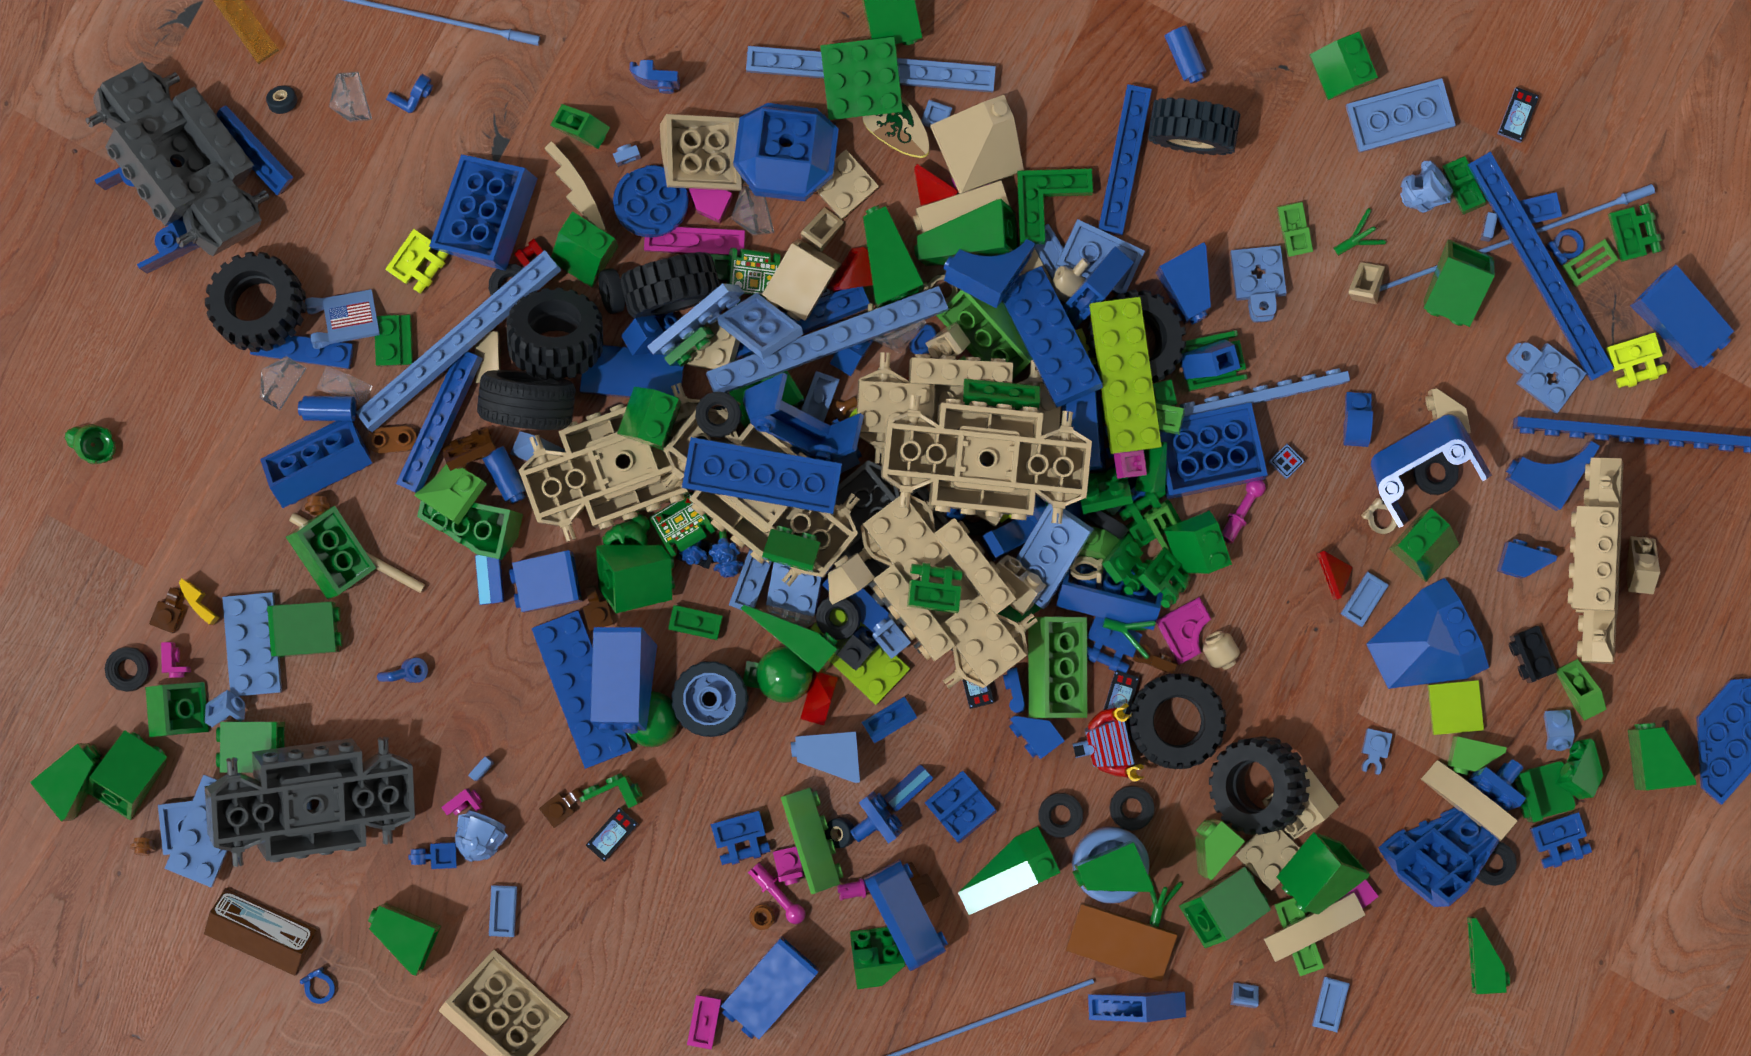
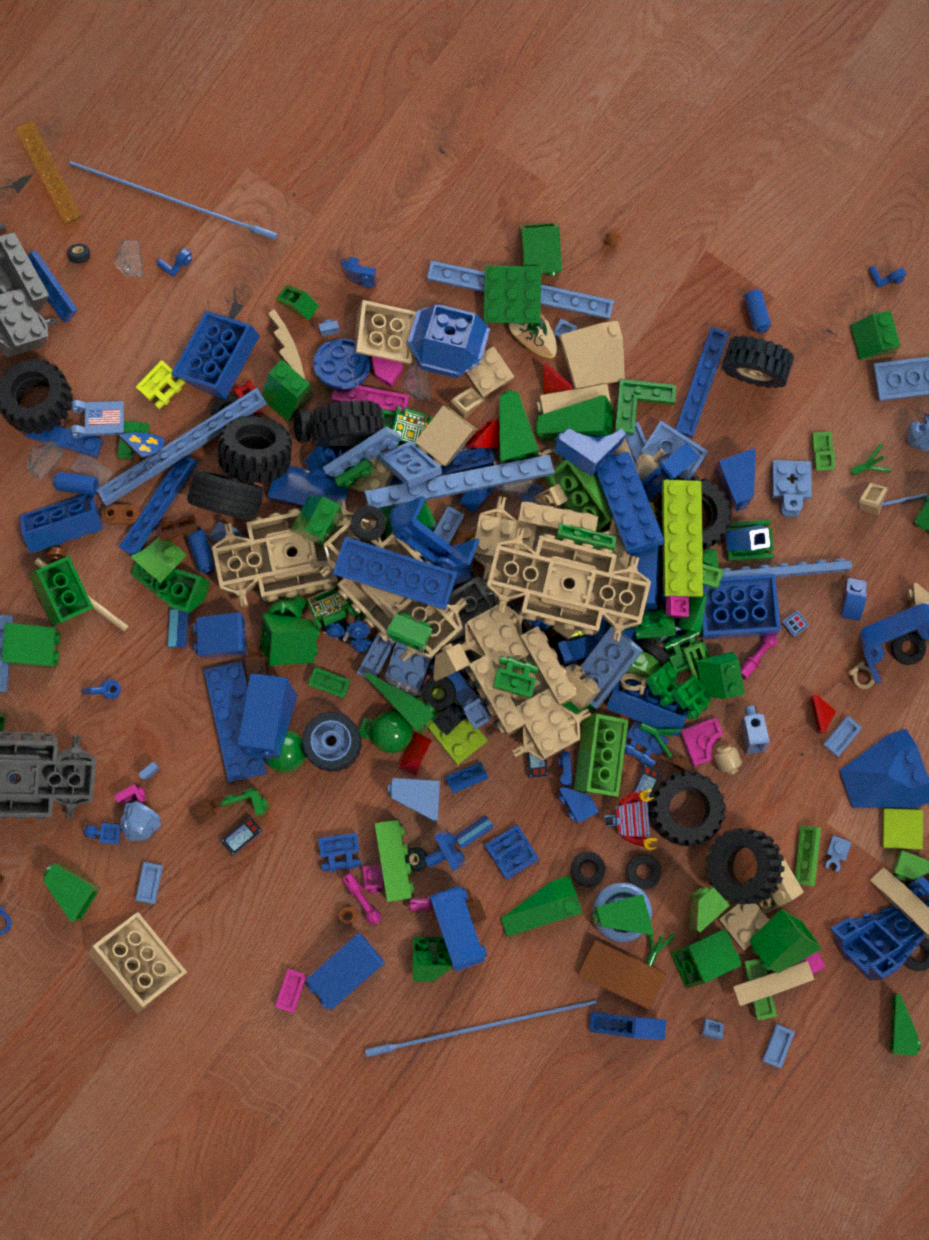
camera: 10 degrees right, 5 degrees down
tan slope [475,331,501,383] -> none
green slope [1388,508,1459,582] -> none
none -> blue shield [119,432,165,464]
none -> medium blue torso [741,706,770,754]
none -> bright green plate [795,826,821,886]

